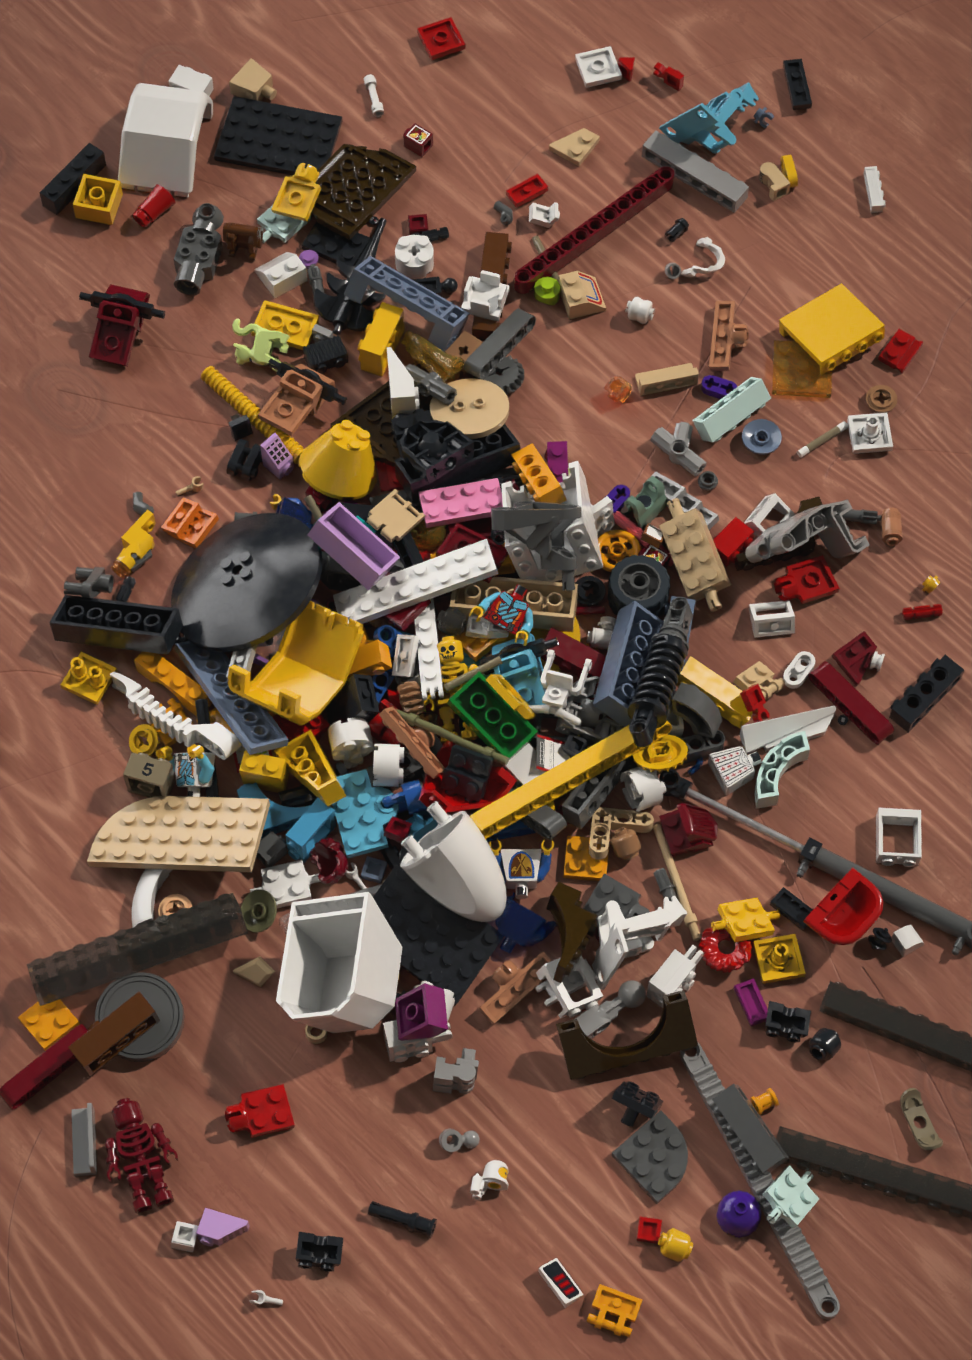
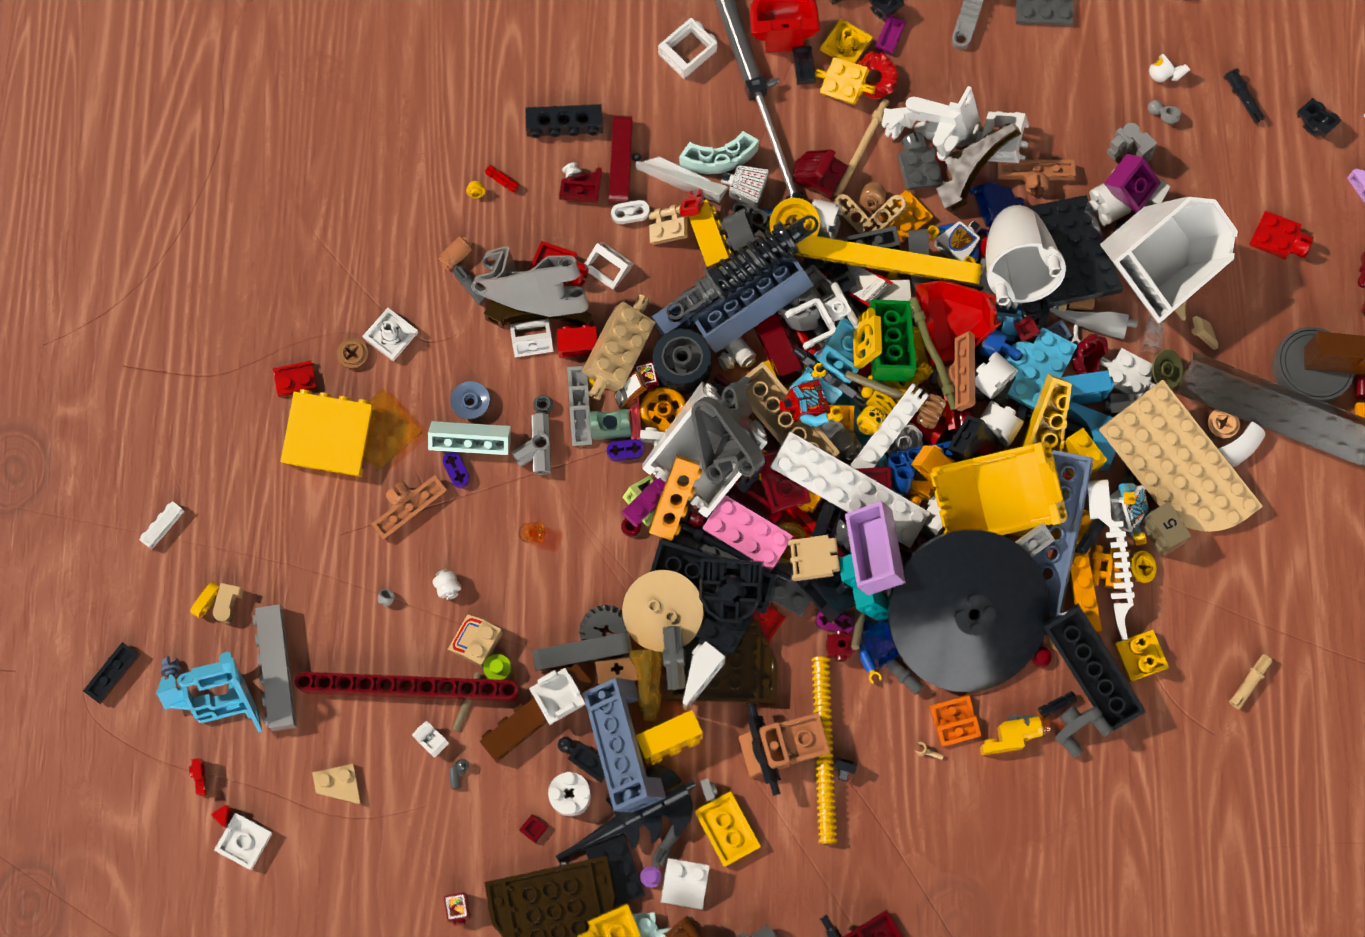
camera: 135 degrees left, 10 degrees up
dark grey arm [133,492,154,516] -> none
black brick [226,439,263,481] -> none
yellowish green animal [232,319,290,372] -> none
lavender slope [260,433,294,479] -> none
yellow cone [299,420,377,500] -> none
black brick [303,335,348,374] -> none
white plate [392,634,419,678] -> none
black axle [411,227,449,241] -> none
black plate [440,744,494,803] -> none
red plate [506,174,548,208] -> none
dark brown arch [556,990,698,1080] -> none
light grey beam [575,980,646,1039] -> none
black plate [612,1081,664,1127] -> none
tan panel [635,363,699,396] -> none
white brick [647,945,704,1008] -> none
dark grey axle [654,868,678,902] -> none
black pin [665,218,689,242] -> none
white helmet [681,237,725,277] -> none
dark tan bar [797,421,848,458] -> none

